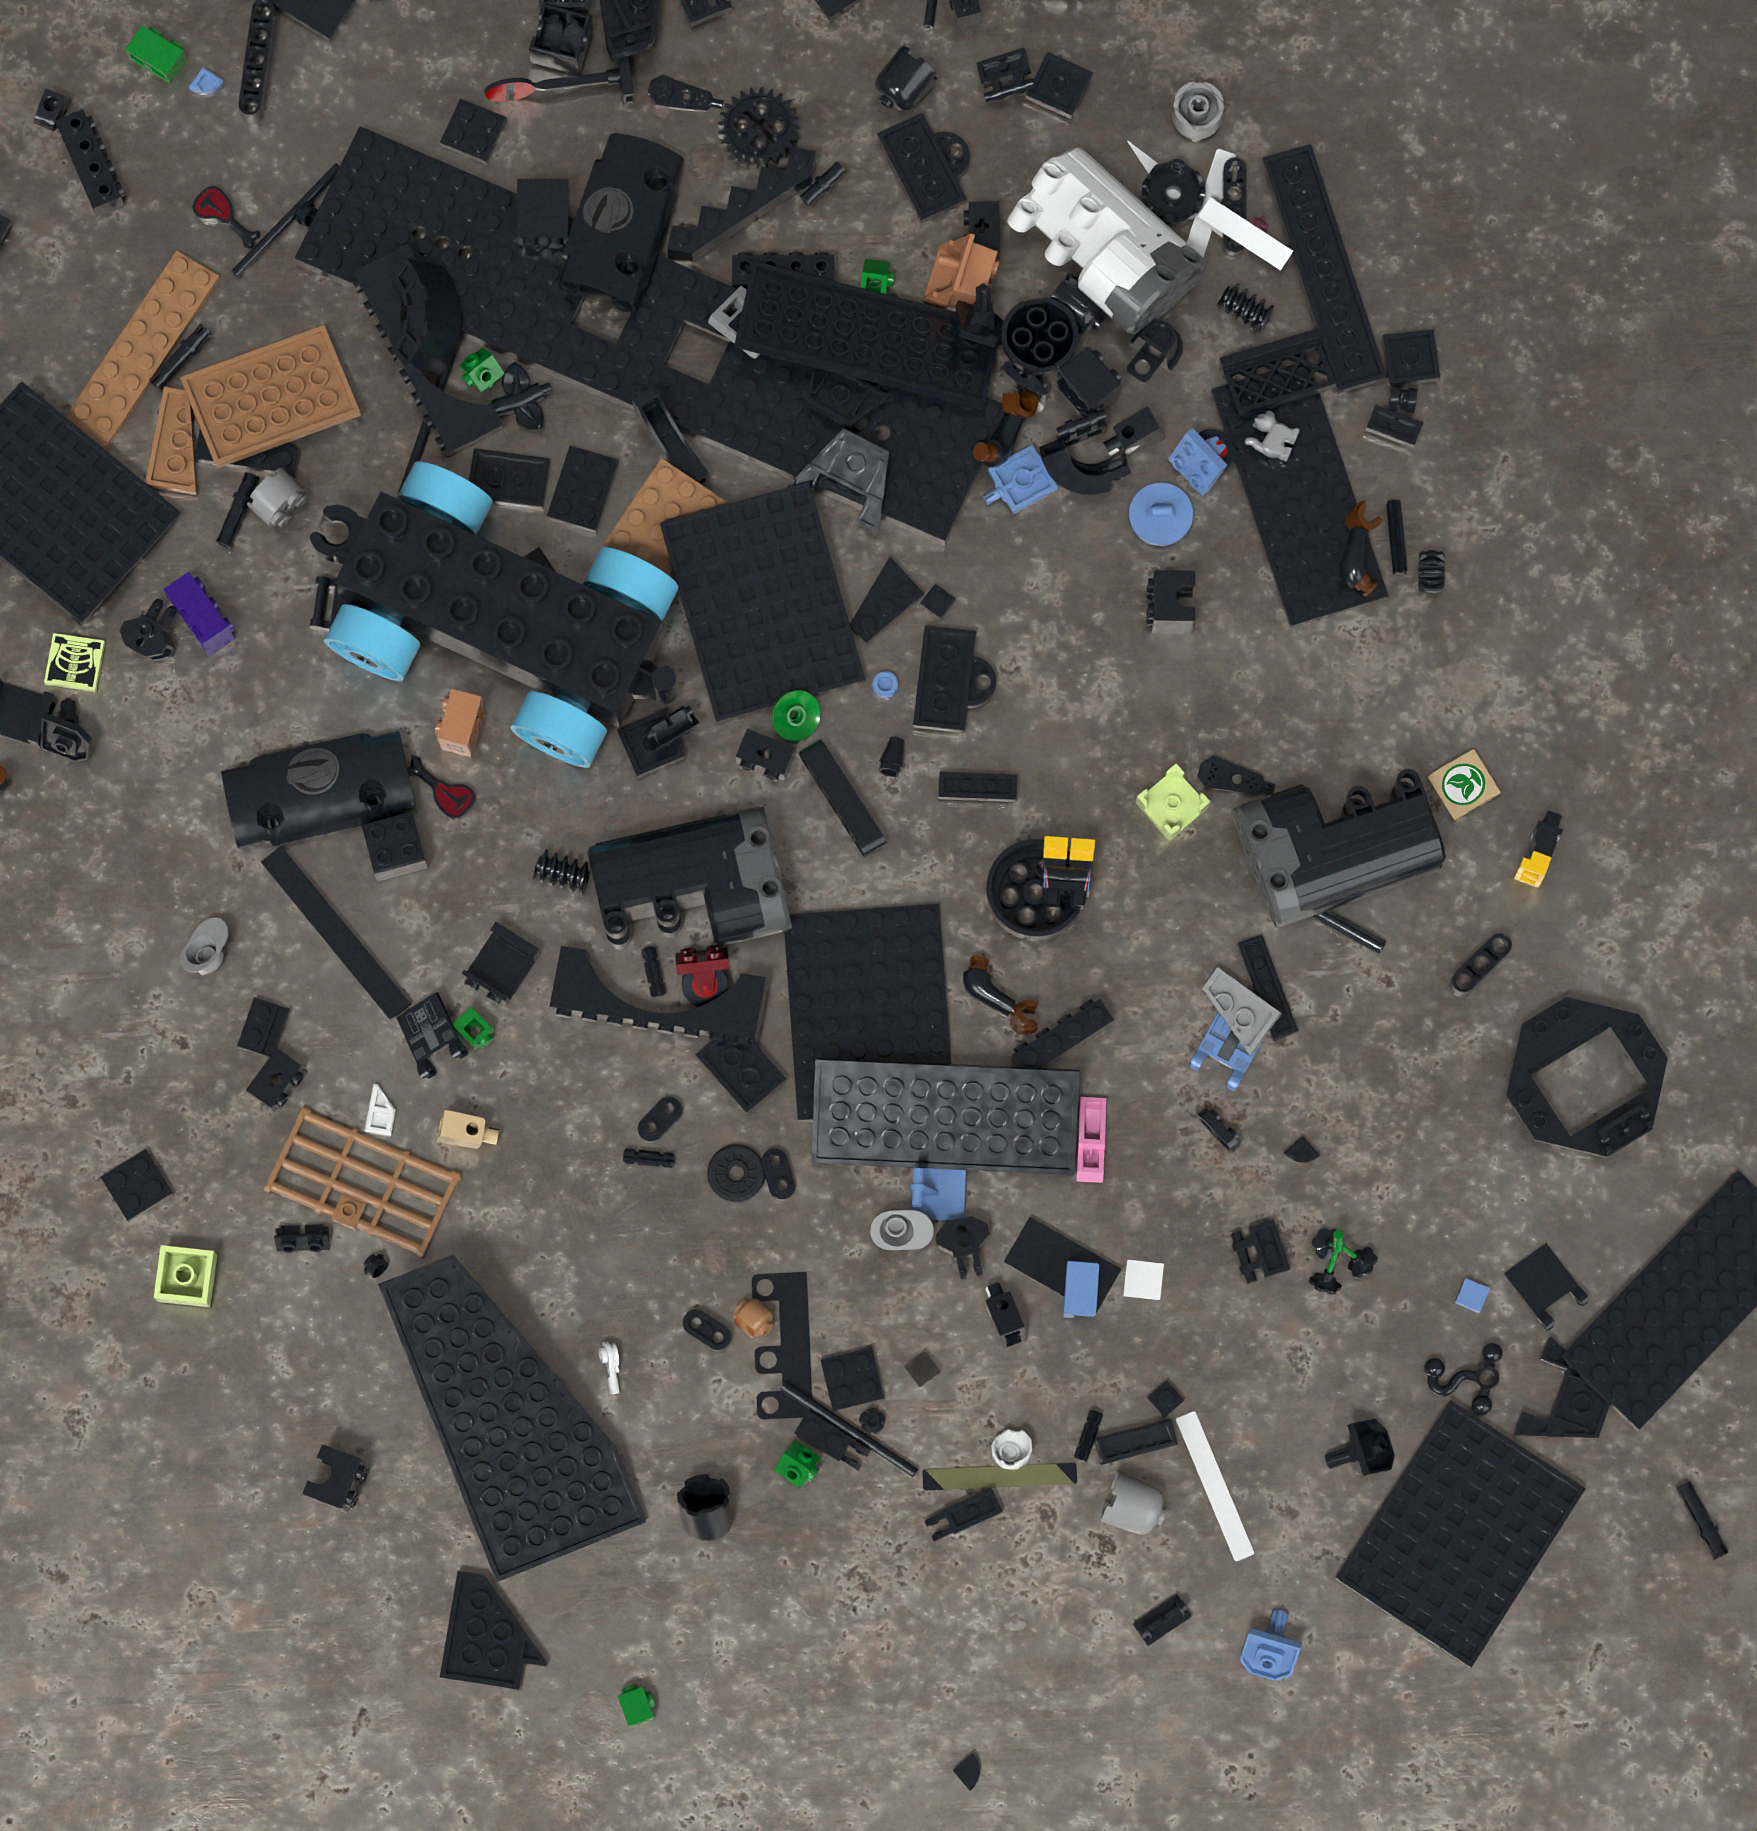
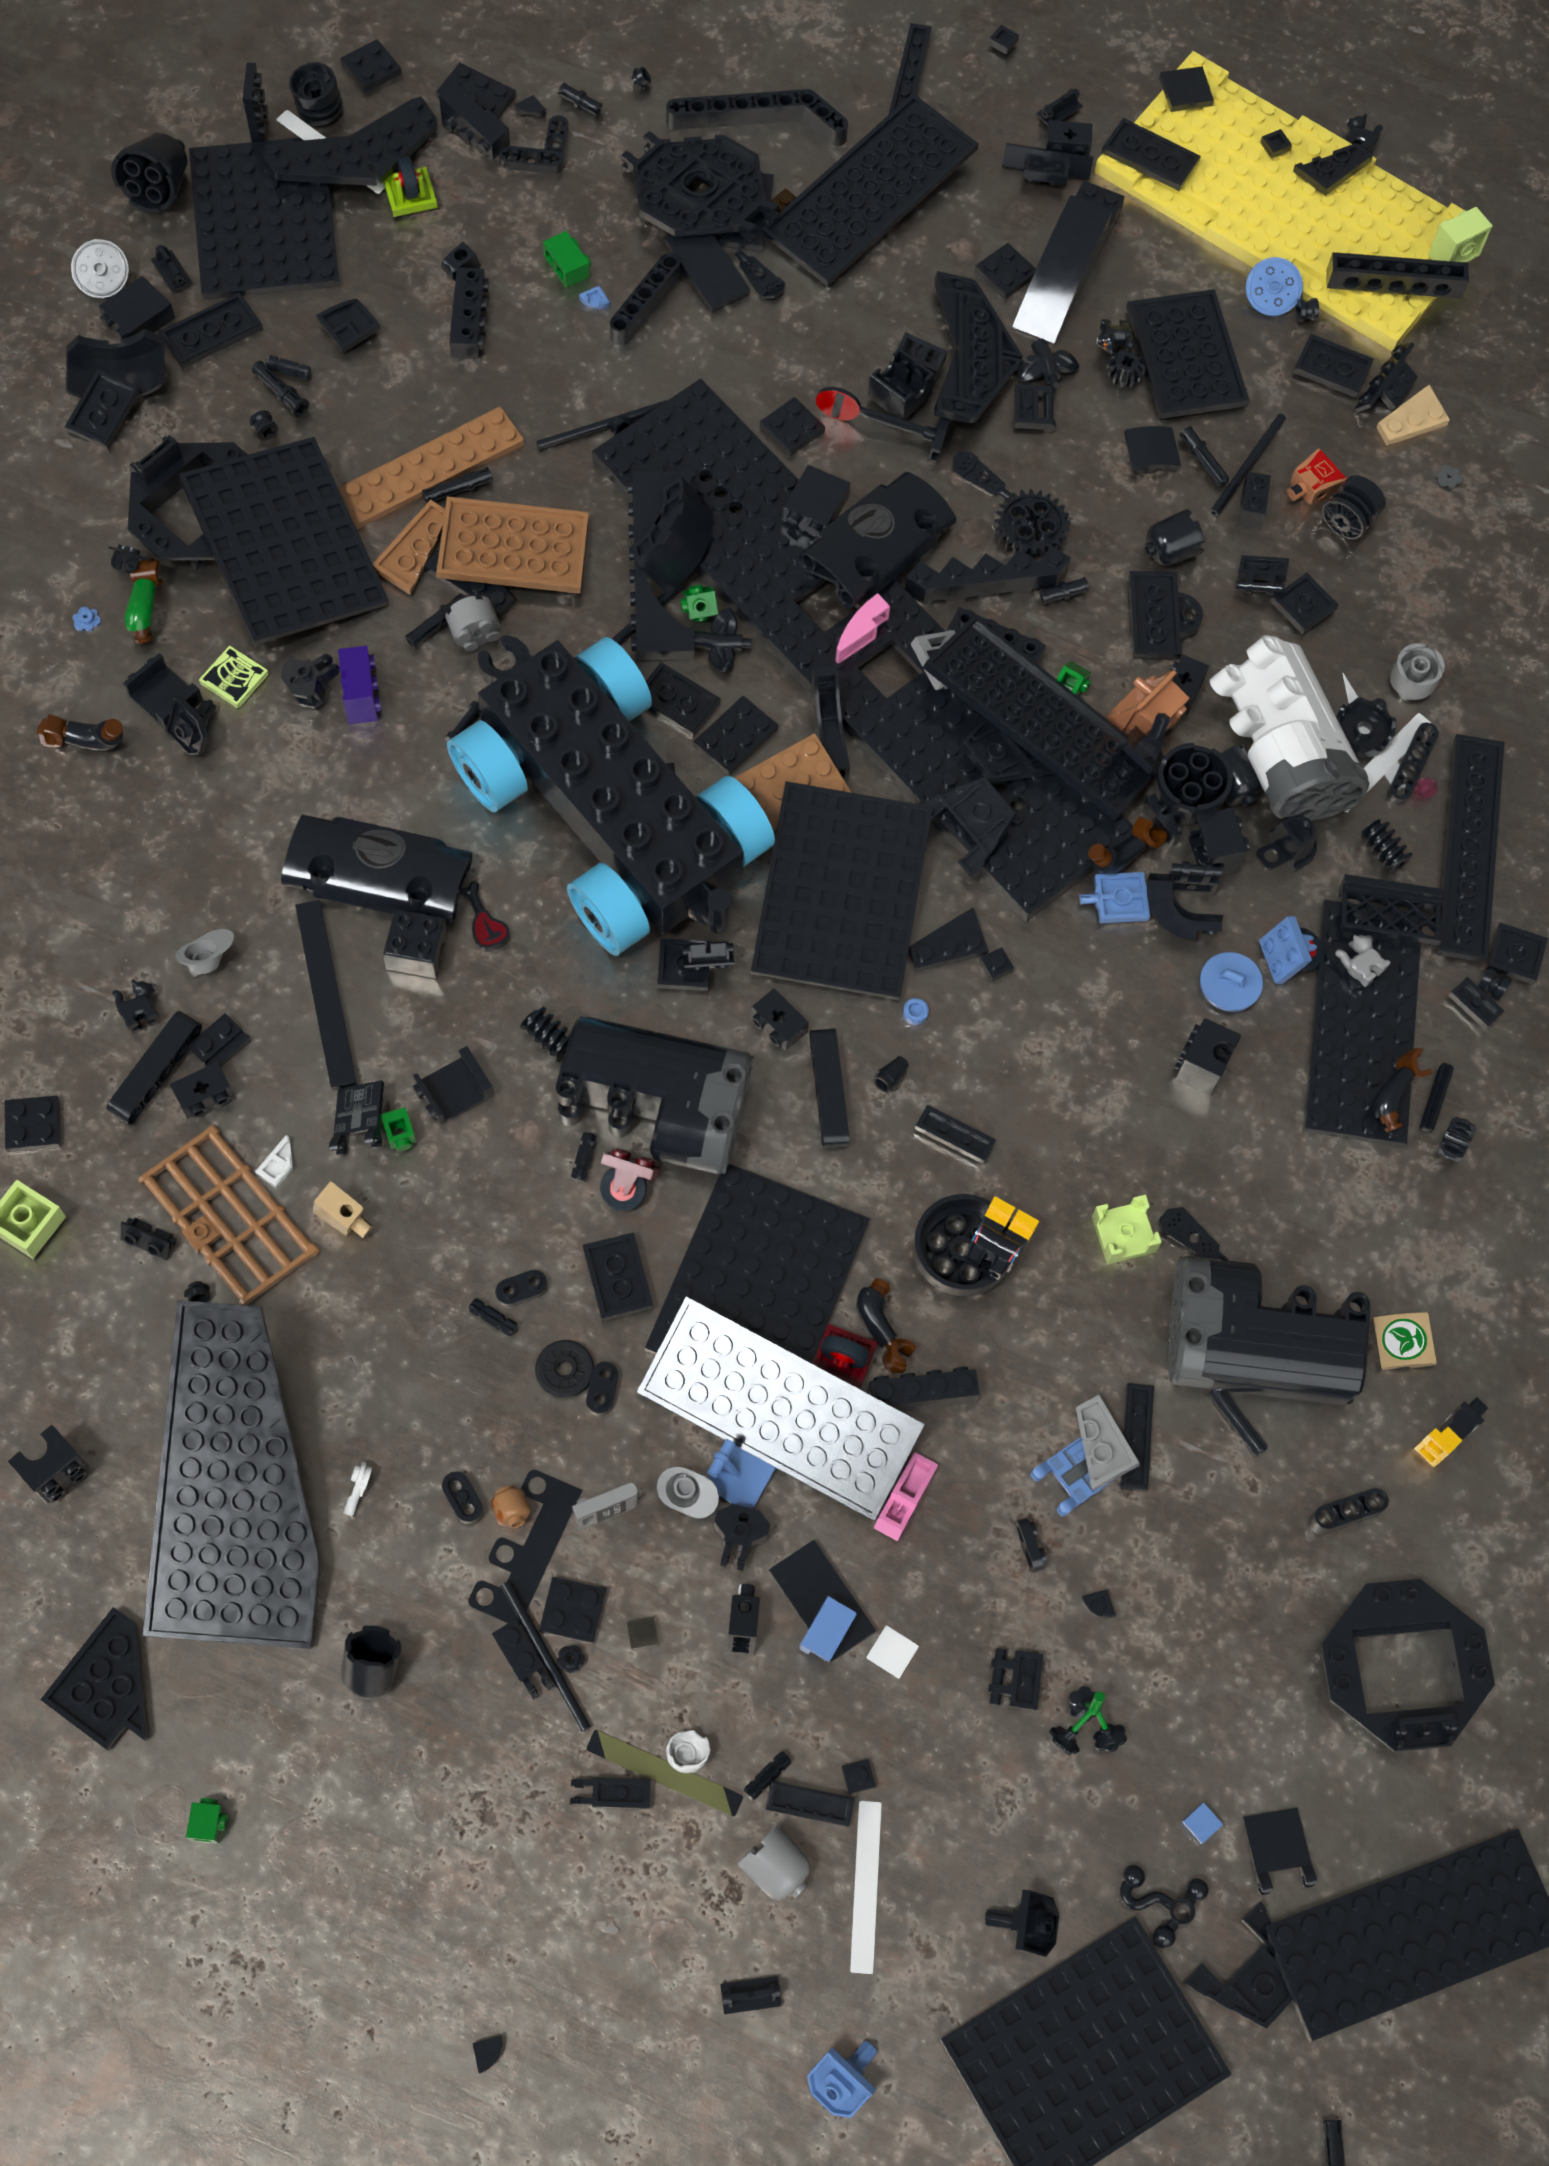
camera: 20 degrees right, 10 degrees down
black piece [192,186,260,249] -> none
nougat brick [435,689,485,758] -> none
black arch [549,946,769,1046] -> none
green dish [772,690,820,741] -> none
green brick [774,1440,821,1488] -> none
black plate [913,625,996,733] -> none
black torso [1103,406,1164,456] -> none
white sticker [1198,197,1293,270] -> none
none -> black beam [106,1011,202,1125]
none -> black animal [112,979,160,1034]
none -> light grey container [572,1483,638,1530]
none -> plate [813,1324,878,1389]
none -> bright pink slope [835,593,890,664]

